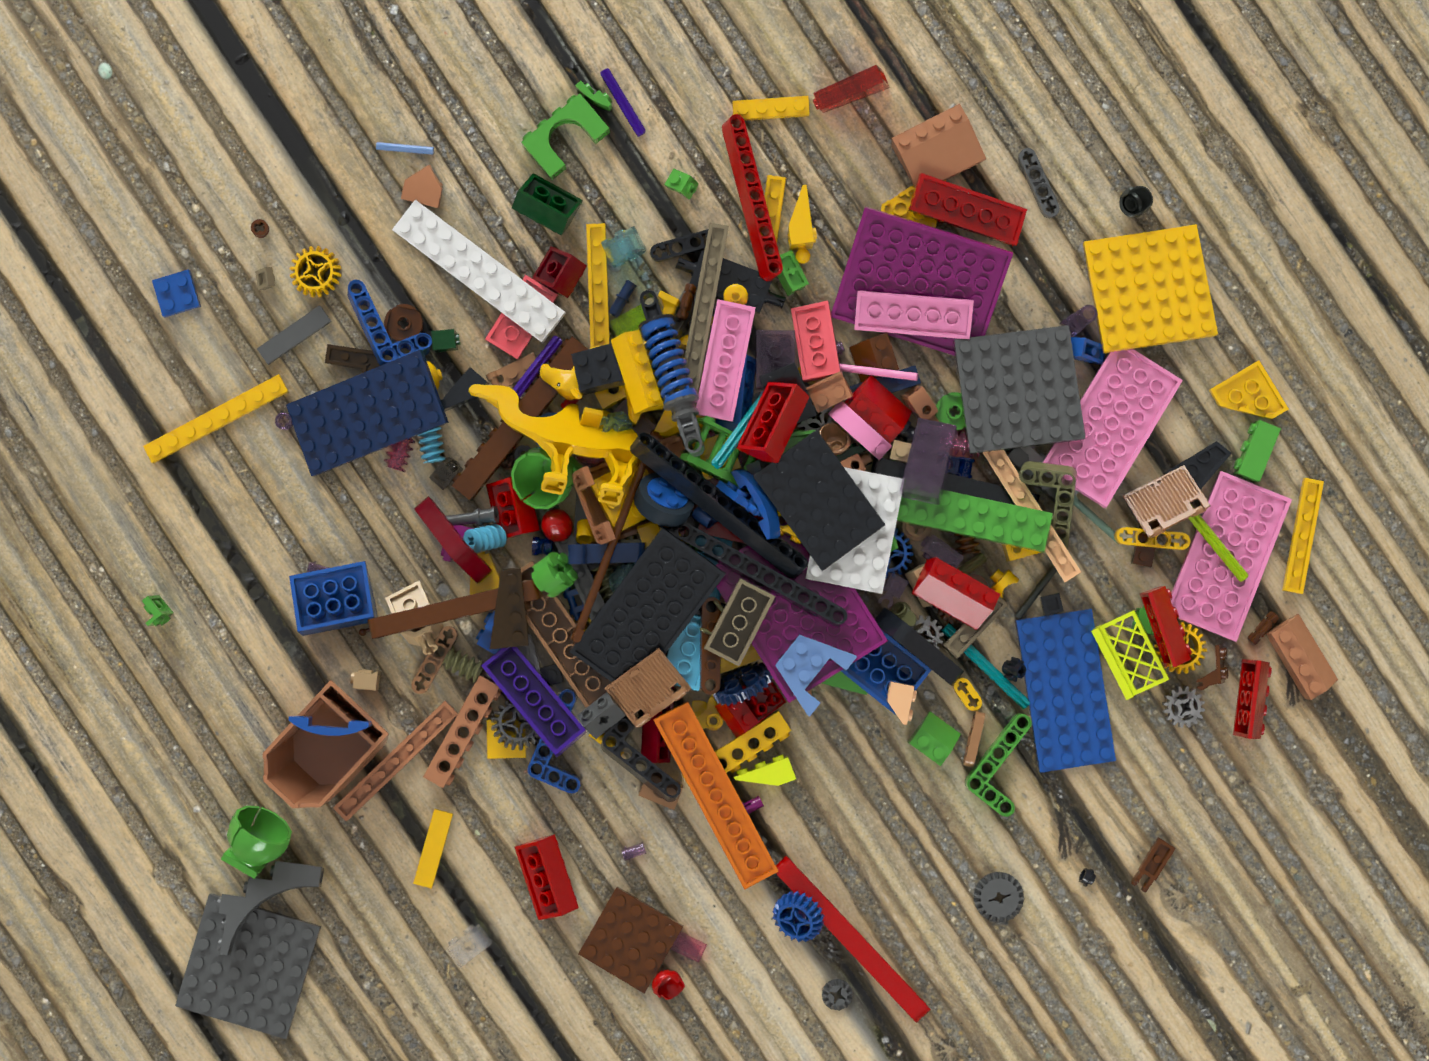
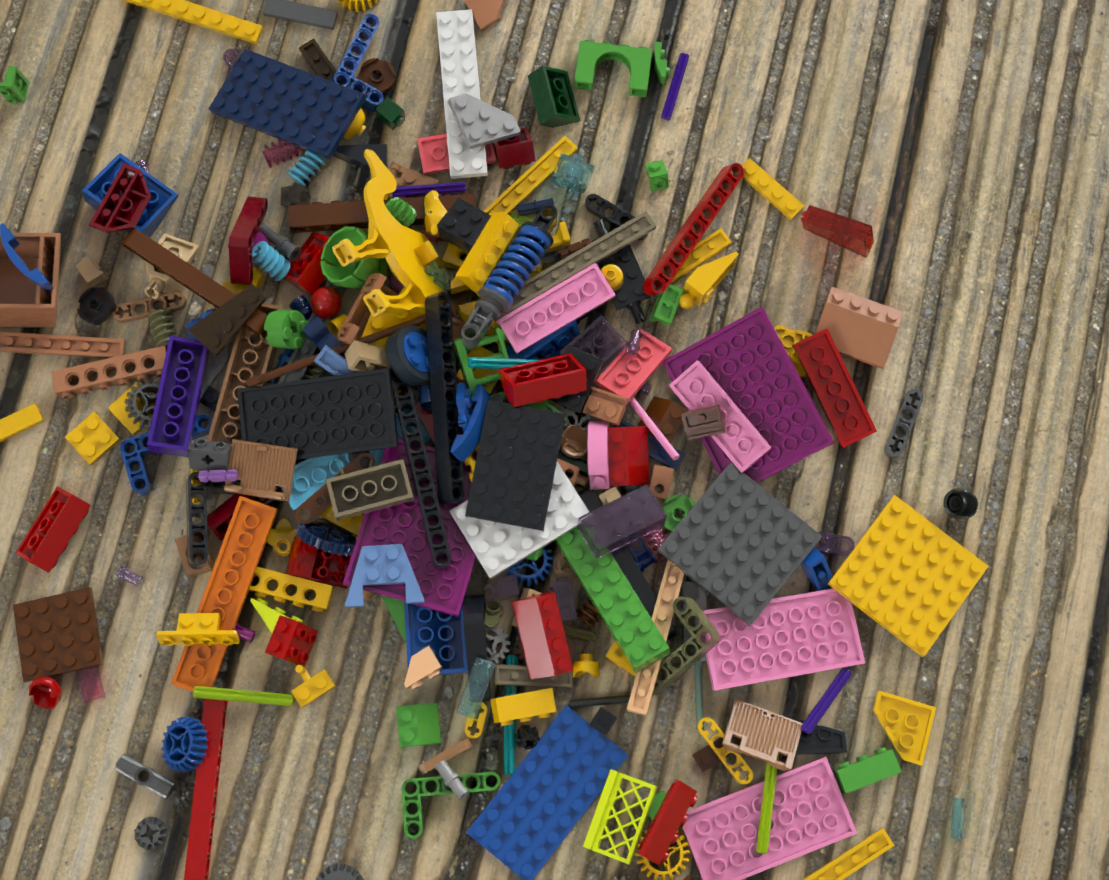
camera: 50 degrees right, 10 degrees down
none -> yellow plate [65,412,121,466]
none -> black plate [77,287,117,326]
none -> dark red wedge [89,163,151,233]
none -> dark grey piece [115,754,176,799]
none -> yellow bracket [156,613,240,646]
none -> lime axle [193,686,293,706]
none -> medium lavender axle [199,469,238,482]
none -> red bracket [265,615,318,666]
none -> yellow plate [291,665,336,708]
none -> medium blue plate [314,345,355,376]
none -> tan brick [344,340,390,372]
none -> bright green gear [385,197,417,227]
none -> light grey pin [435,760,469,800]
none -> light grey plate [448,94,521,150]
none -> clear light blue plate [456,657,495,719]
none -> yellow brick [490,688,557,726]
none -> pin [625,330,643,355]
none -> reddish brown plate [681,404,726,440]
none -> dark purple axle [801,667,852,734]
none -> clear light blue pin [949,797,966,840]

